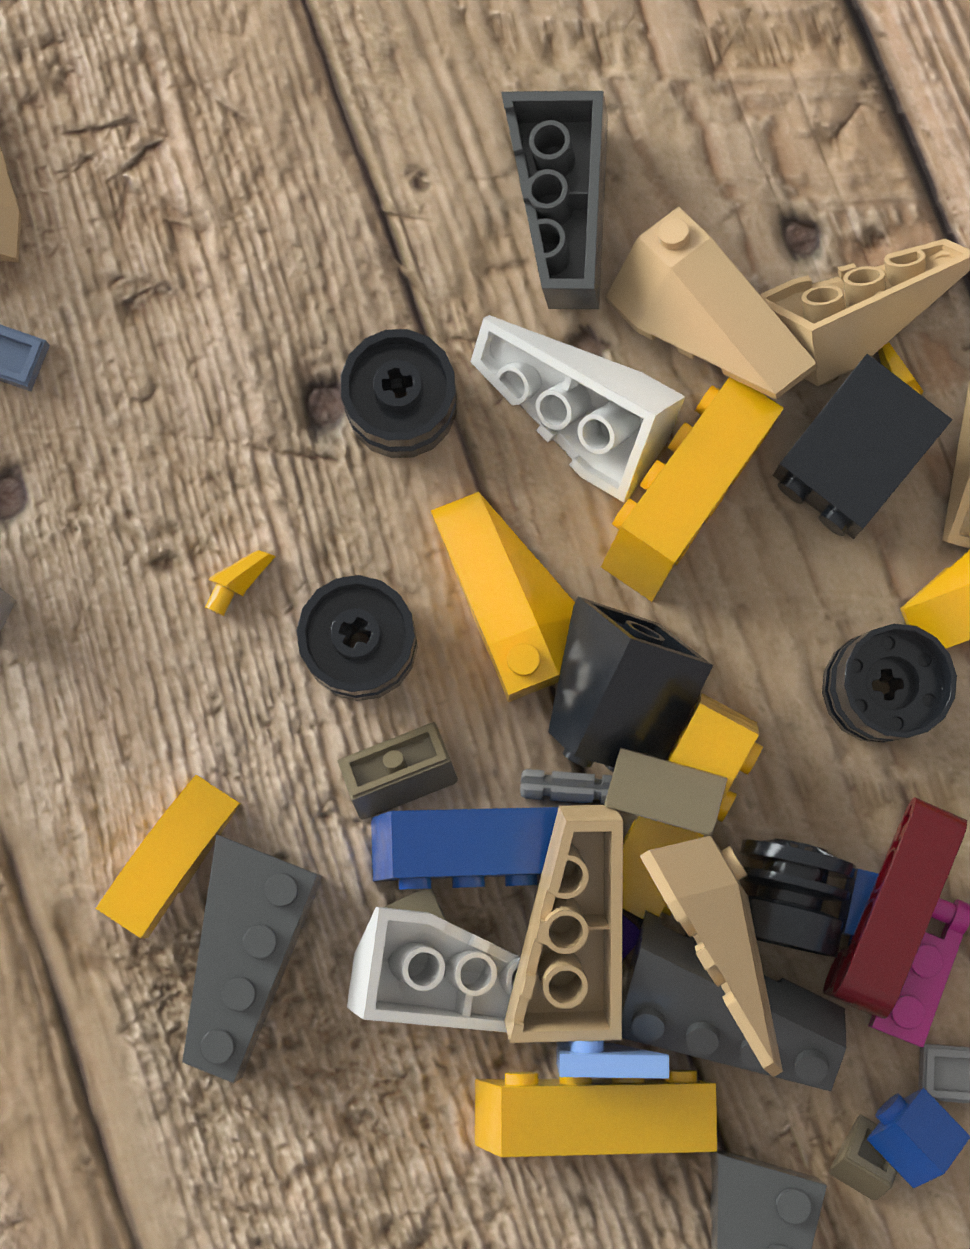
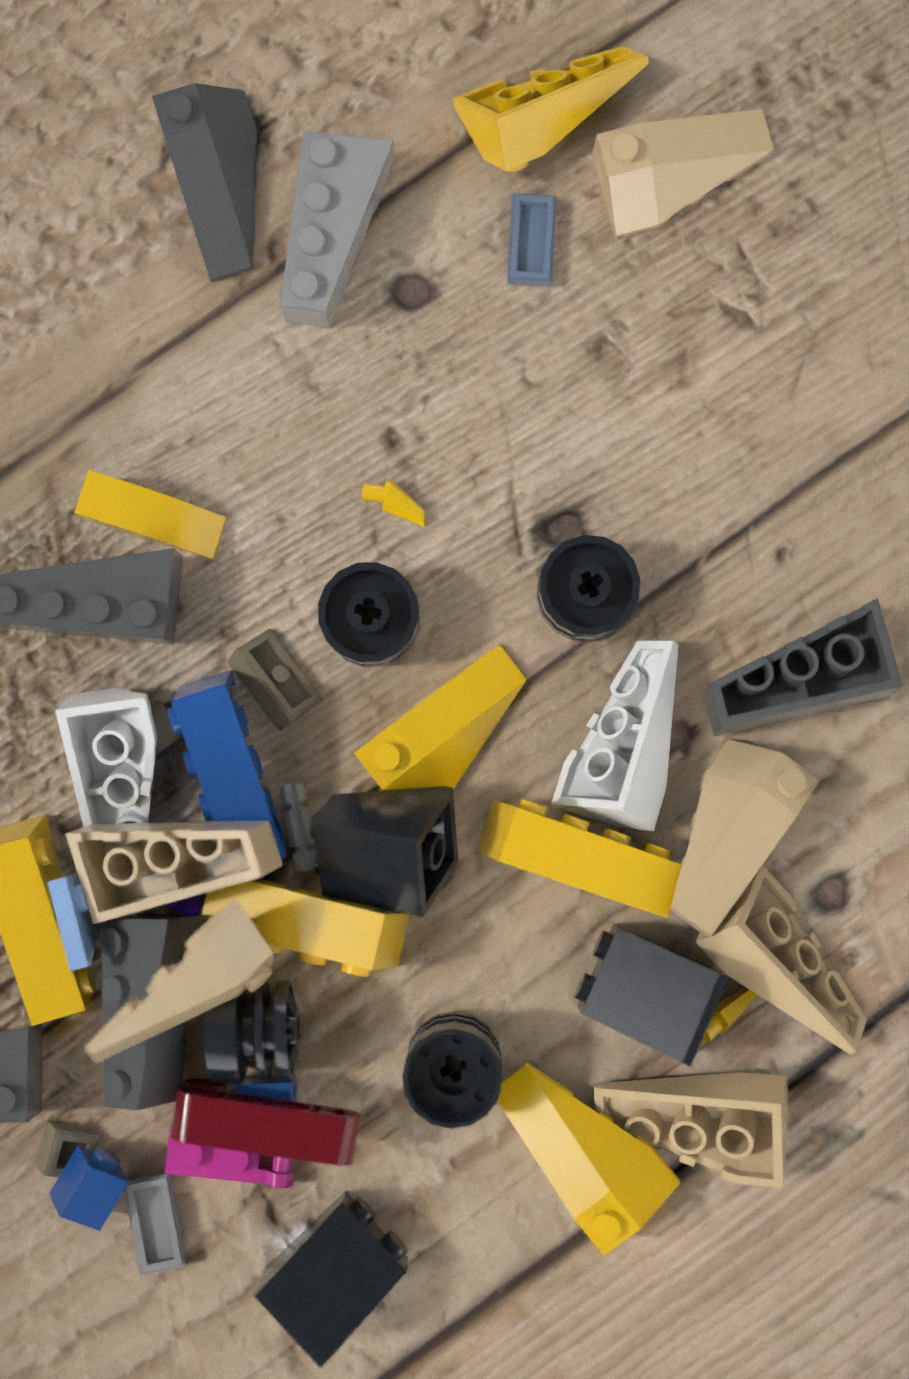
camera: 75 degrees right, 5 degrees up
dark tan slope [604,748,727,836] -> none

